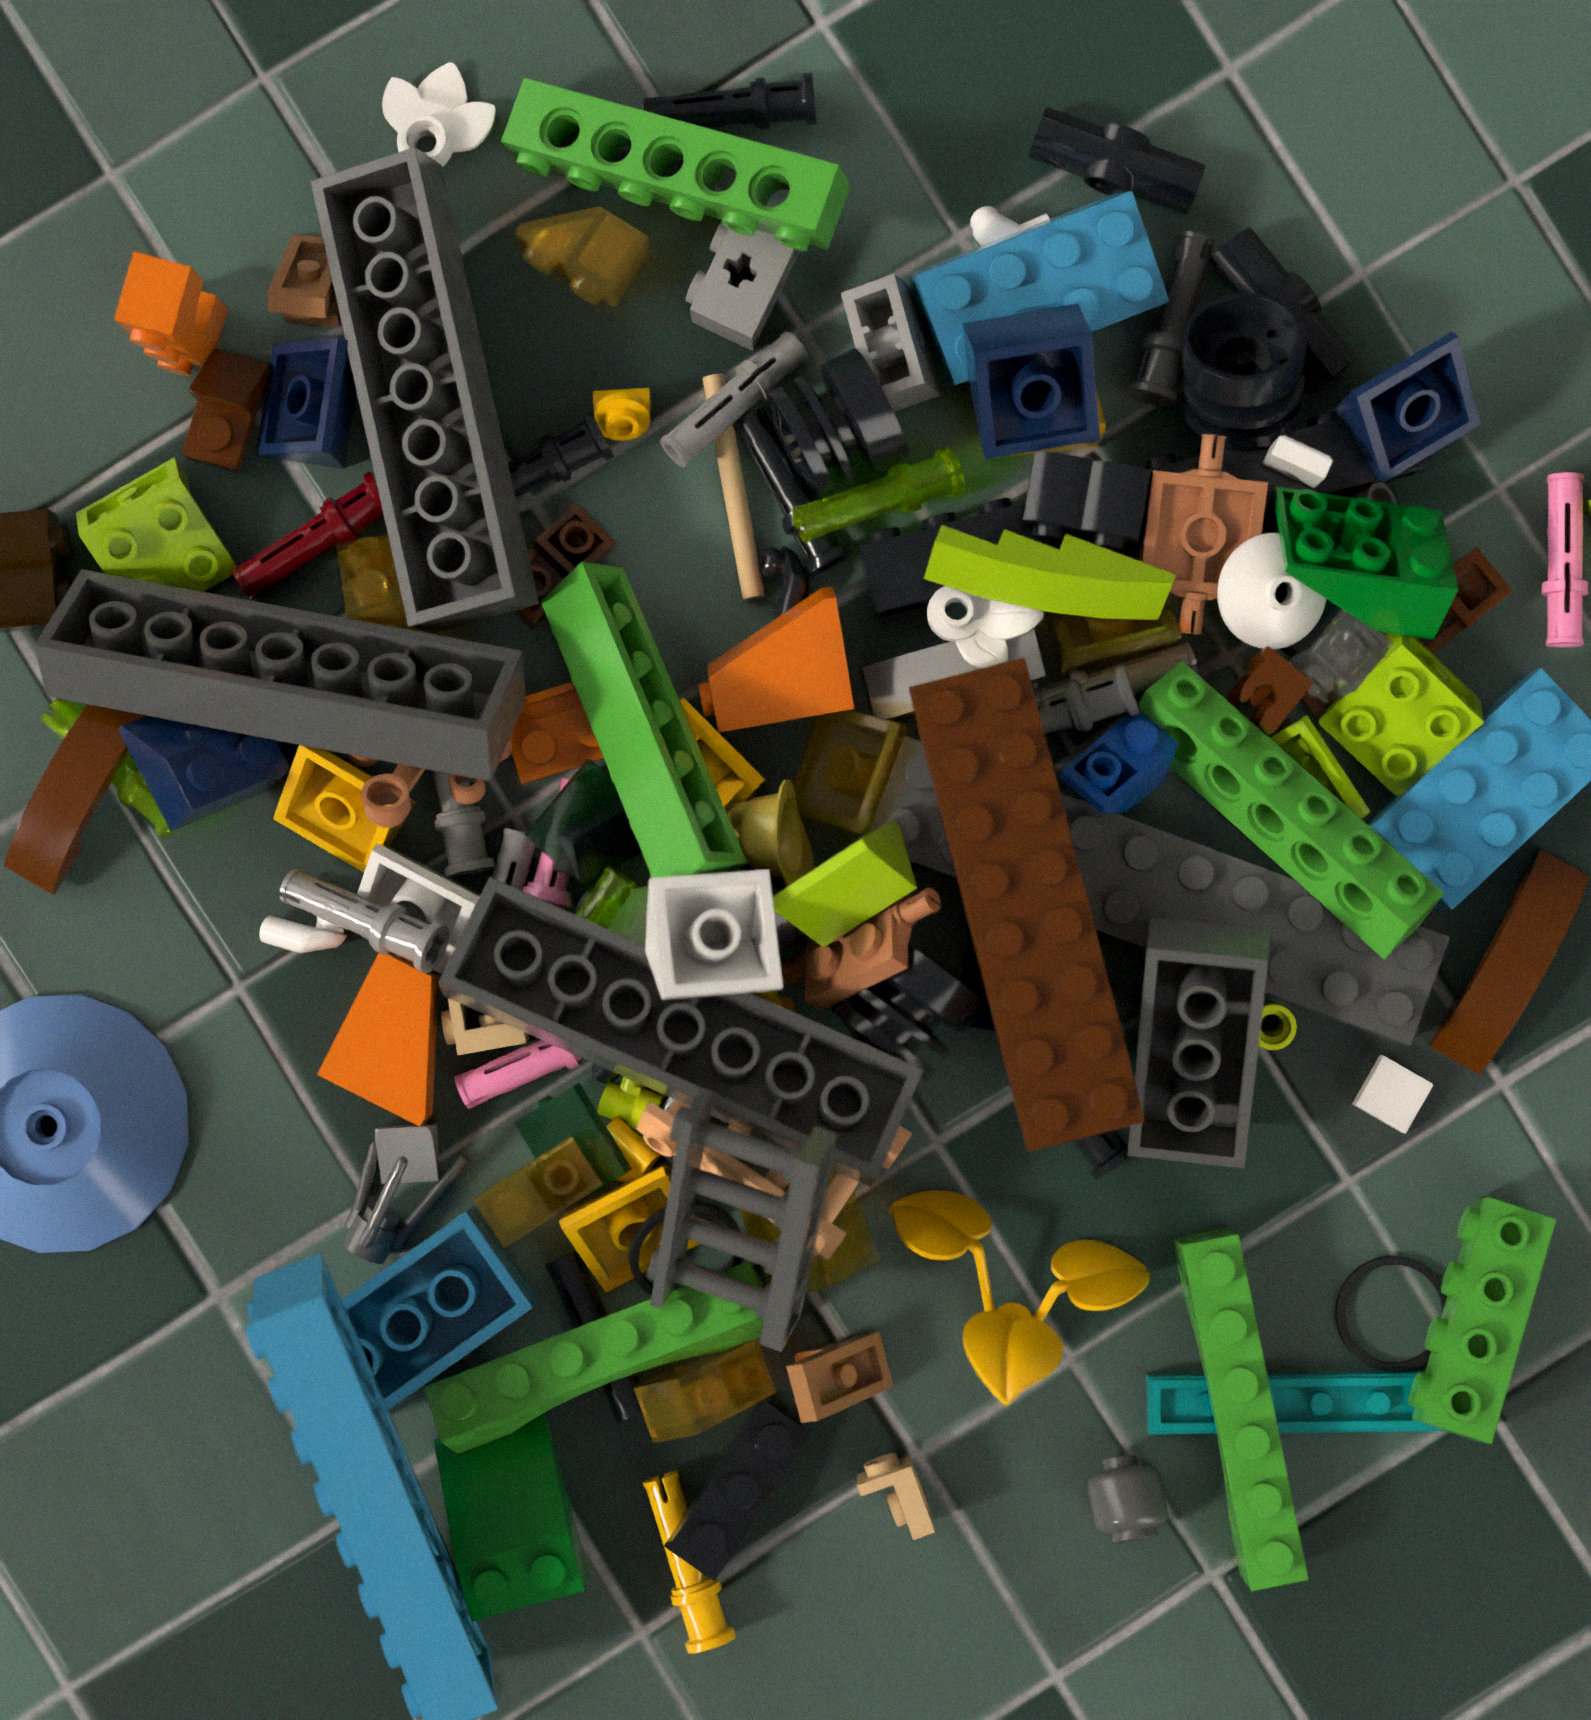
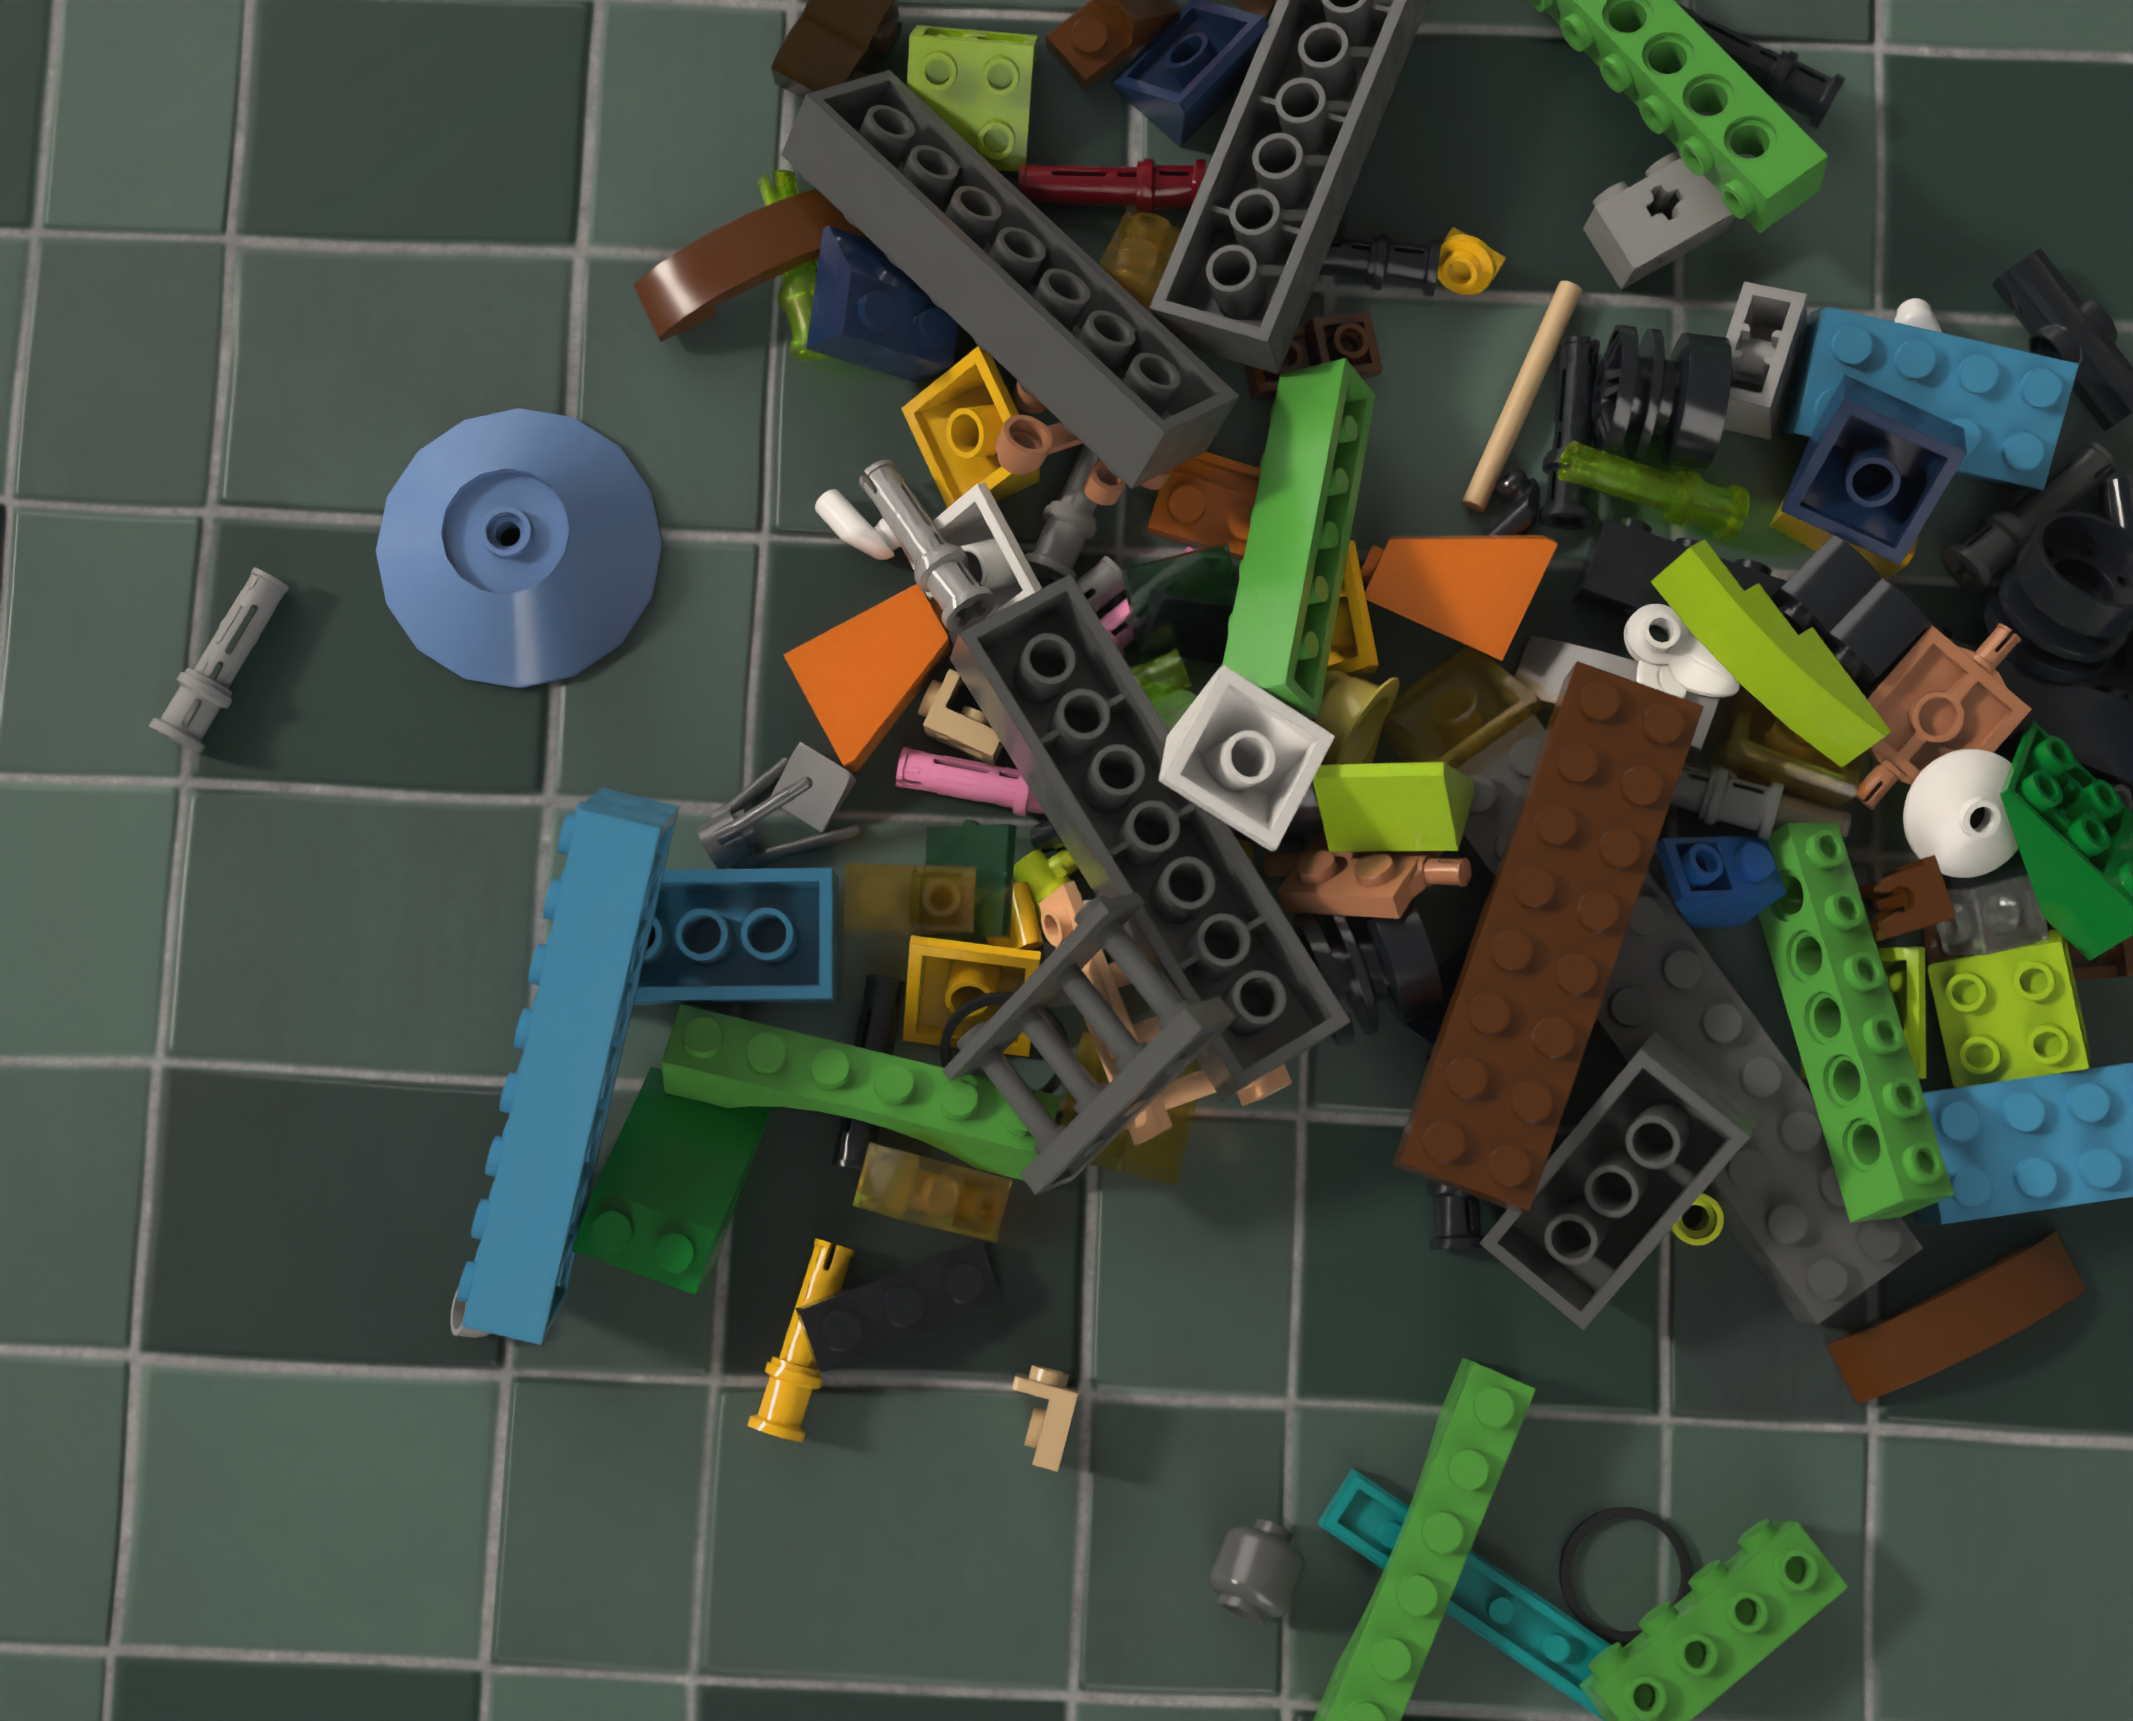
camera: 30 degrees right, 5 degrees down
clear yellow slope [515,206,651,307] -> none
light grey pin [660,331,808,467] -> none
medium nougat slope [786,1331,894,1423] -> none
yellow plant [889,1190,1151,1406] -> none
white tile [1262,435,1333,489] -> none
white tile [1352,1055,1434,1134] -> none

